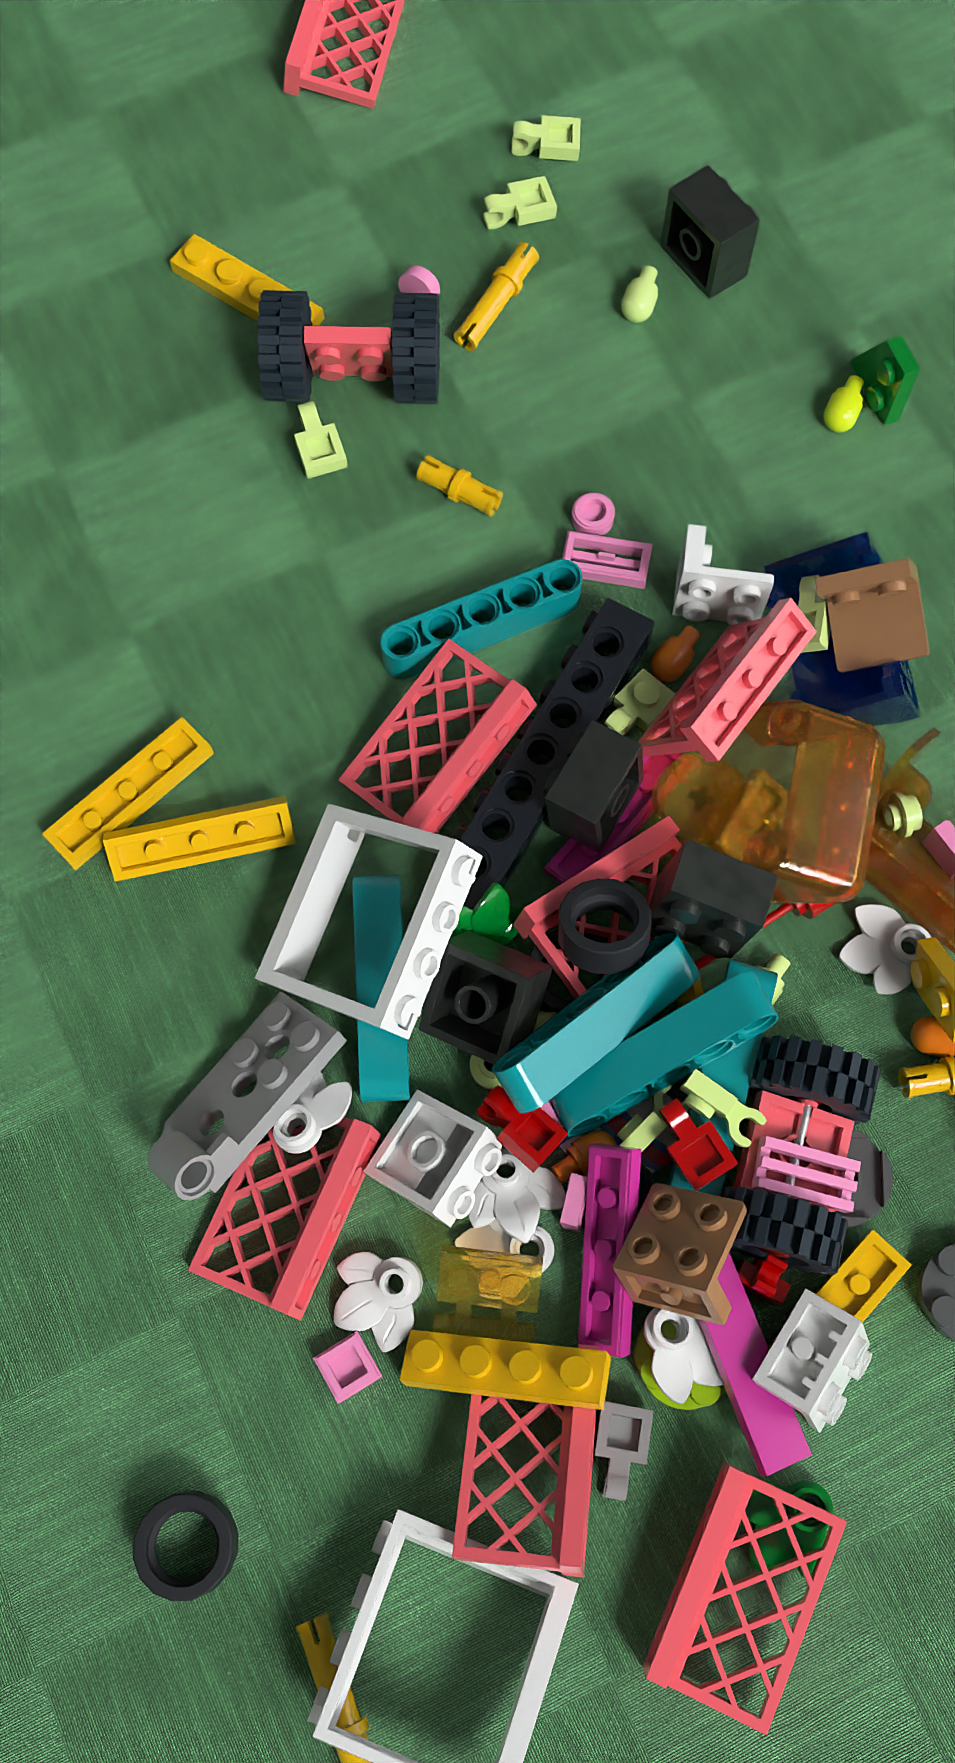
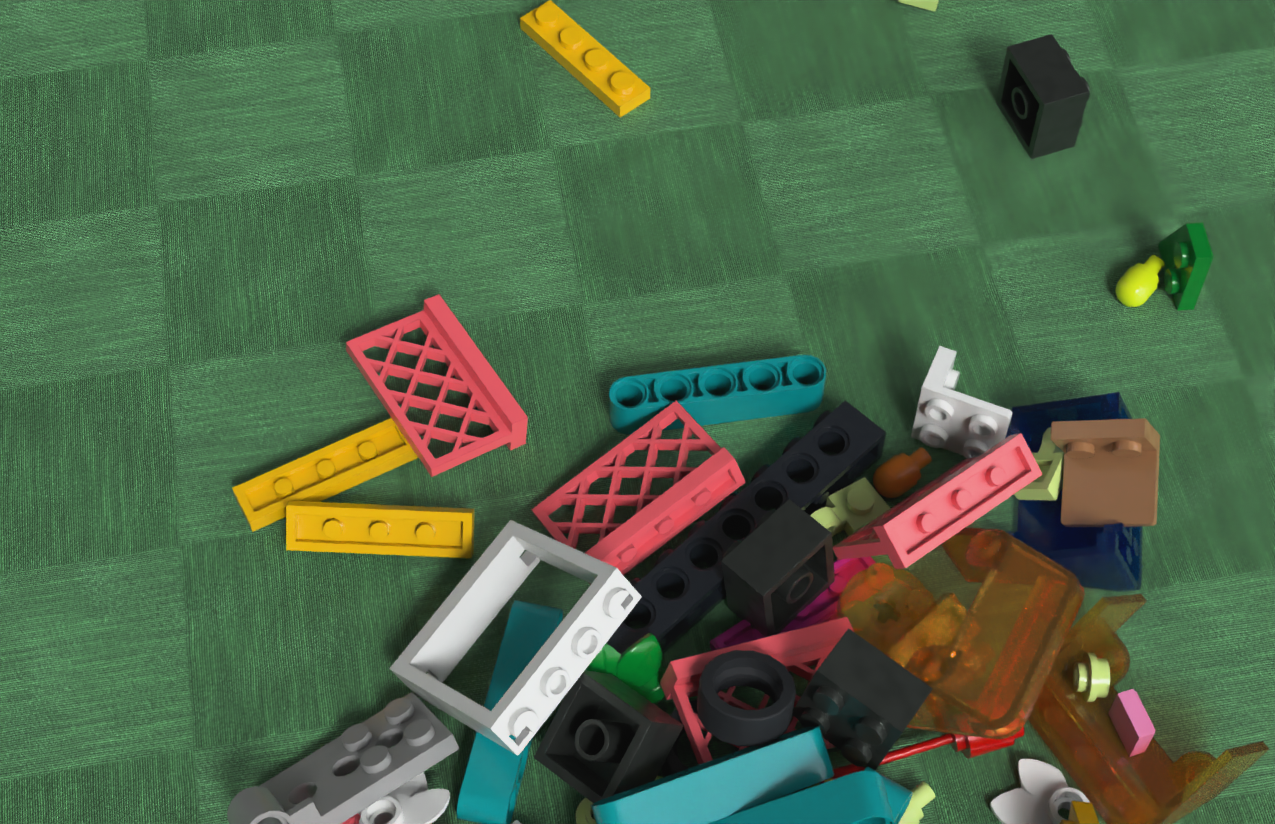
camera: 15 degrees right, 15 degrees down
black plate [257,290,440,404] -> none
yellowish green plate [294,401,348,479] -> none
bright pink tile [398,265,440,295] -> none
yellow pin [416,455,503,517] -> none
yellow pin [453,242,539,352] -> none
yellowish green plate [483,176,557,229] -> none
bright pink tile [562,530,652,589] -> none
bright pink tile [571,493,615,536] -> none
yellowish green cylinder [621,266,658,323] -> none
none -> coral fence [346,294,528,477]

